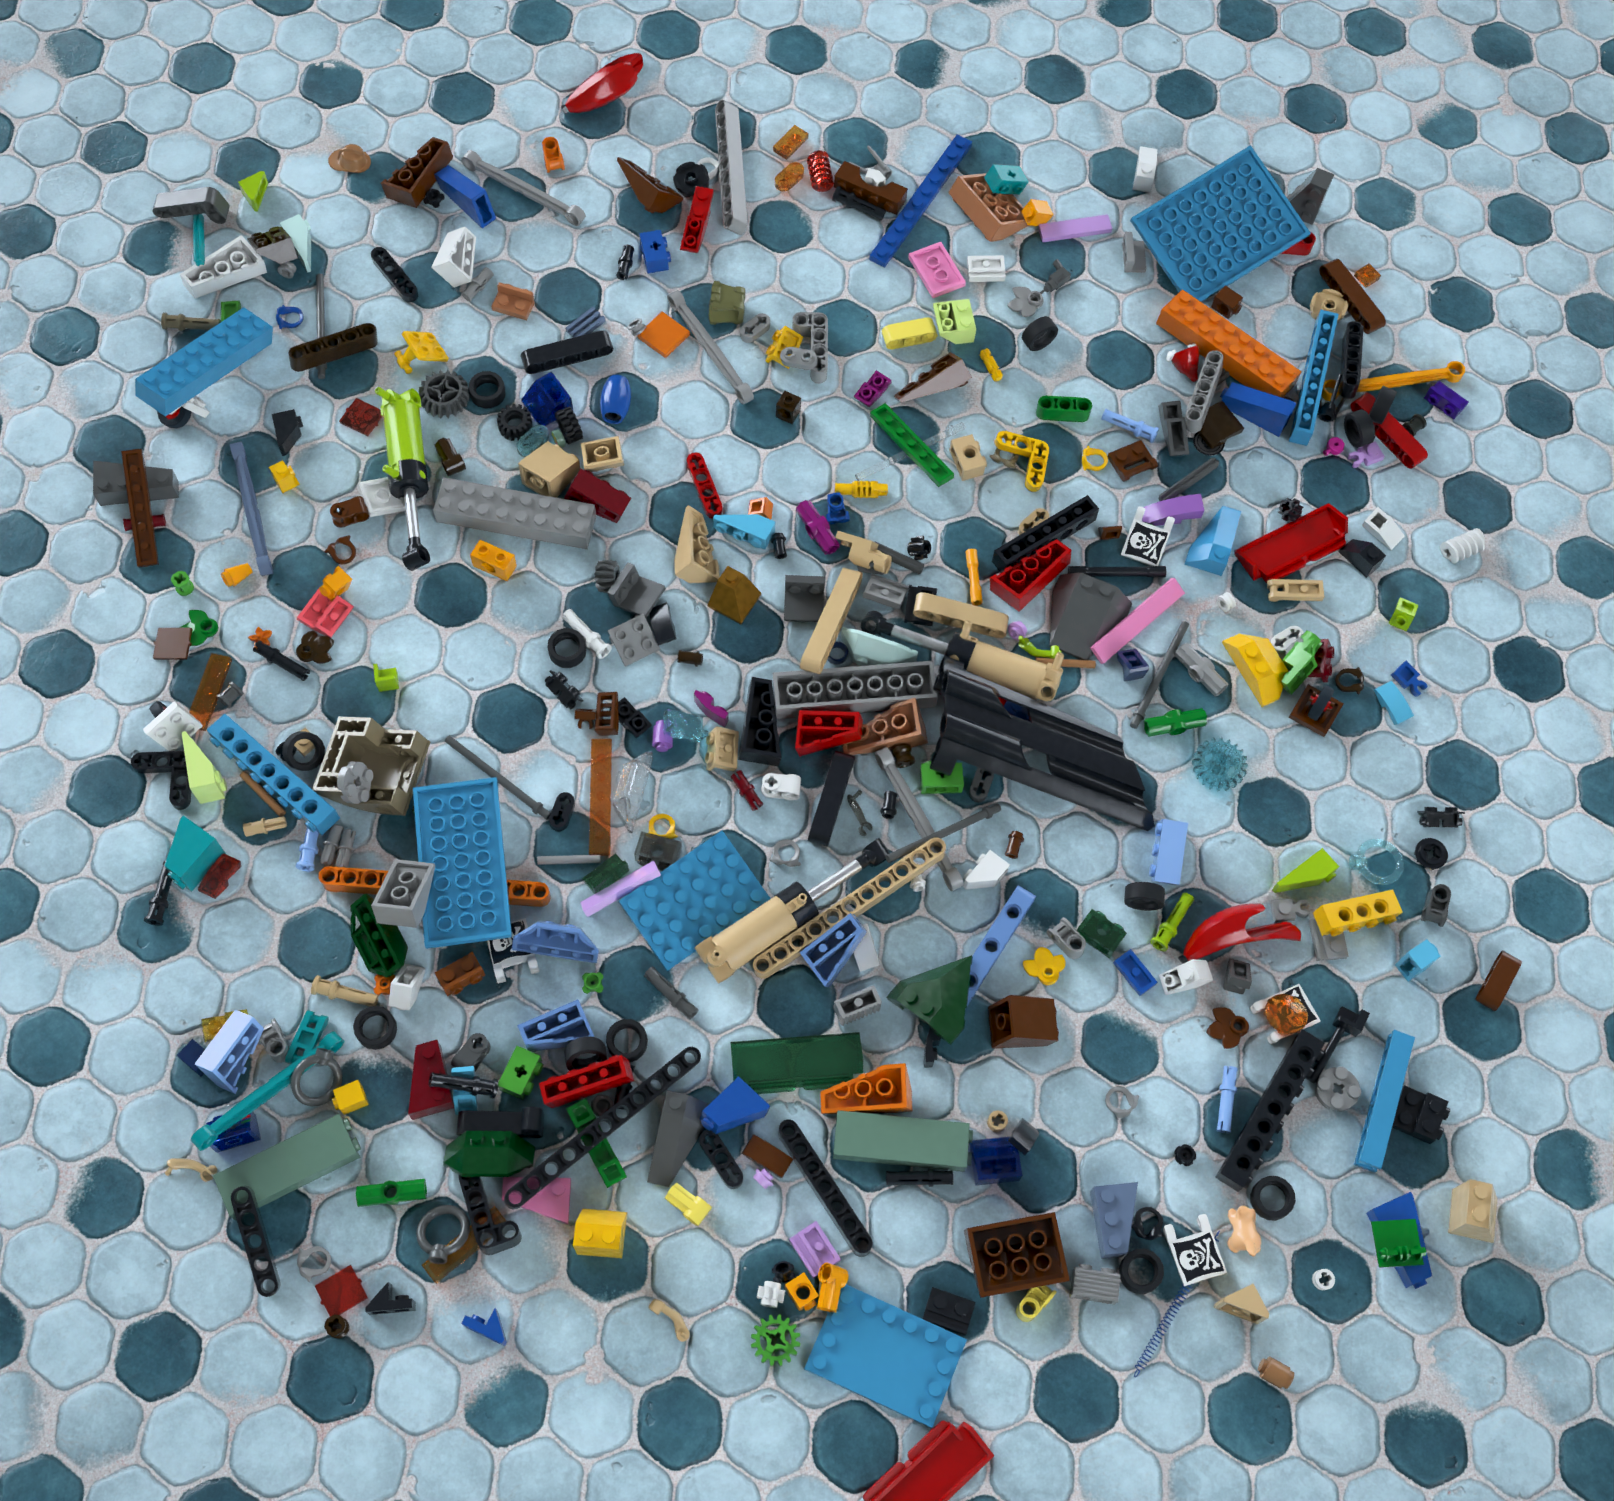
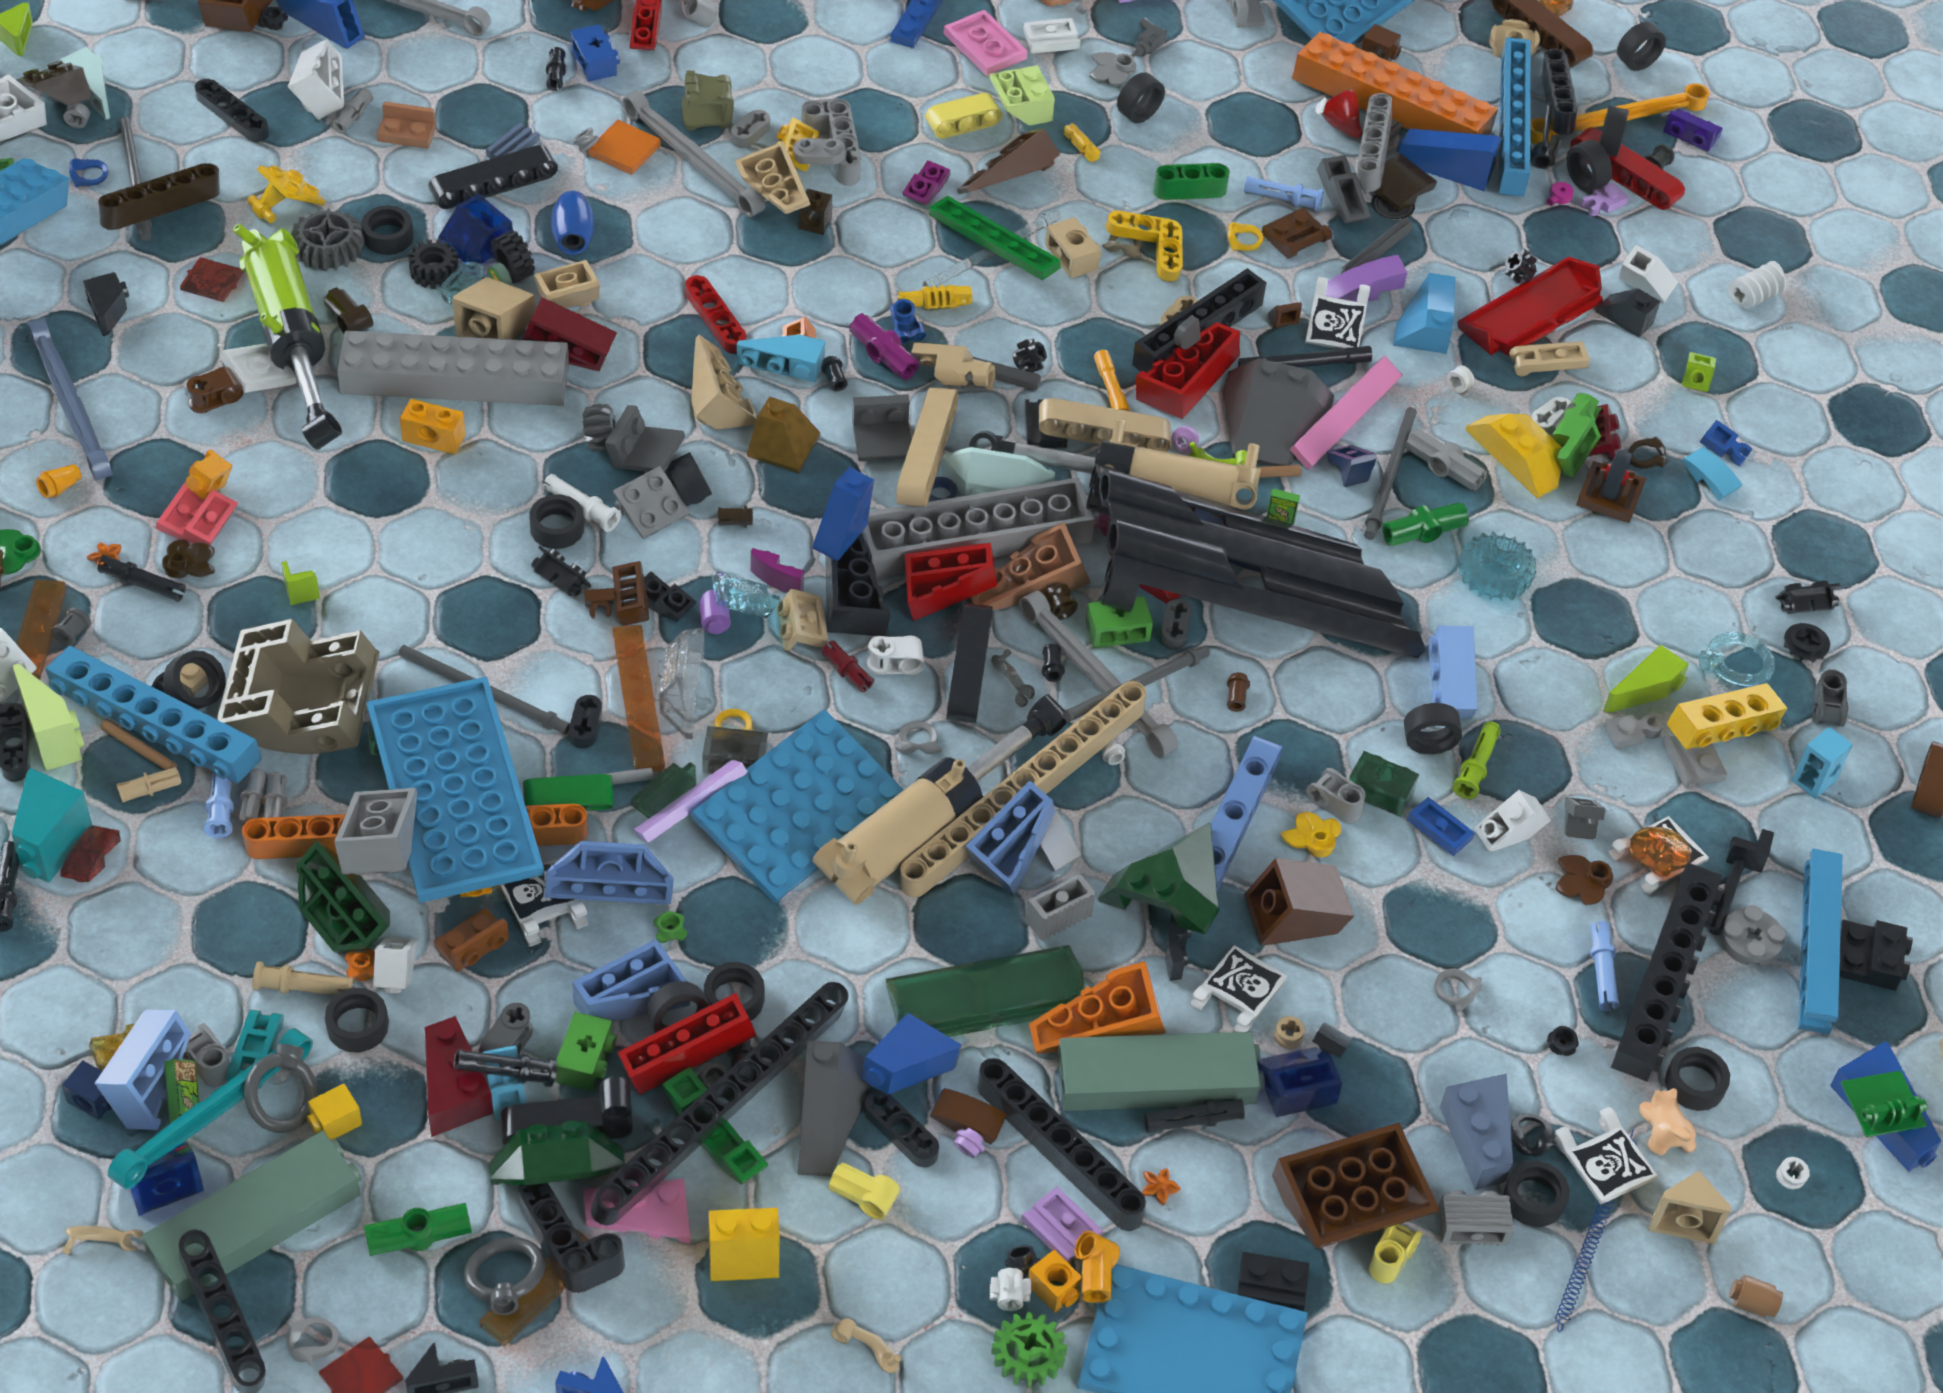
camera: 10 degrees left, 15 degrees down
yellow brick [269,460,300,493] -> none
reddish brown piece [324,535,356,565] -> none
light grey plate [337,761,373,804] -> none
dark grey pin [644,967,699,1020] -> none
light grey plate [863,574,909,610] -> none
white slope [963,850,1010,889] -> none
red piece [1178,903,1301,964] -> none
none -> tile [164,1059,200,1124]
none -> green beam [523,774,614,811]
none -> tan wedge [735,142,811,214]
none -> blue slope [812,467,874,561]
none -> orange plant [1142,1168,1180,1206]
none -> dark grey tile [1174,316,1201,349]
none -> flag [1191,945,1288,1032]
none -> tile [1266,489,1300,525]
none -> black tyre [1617,22,1666,71]

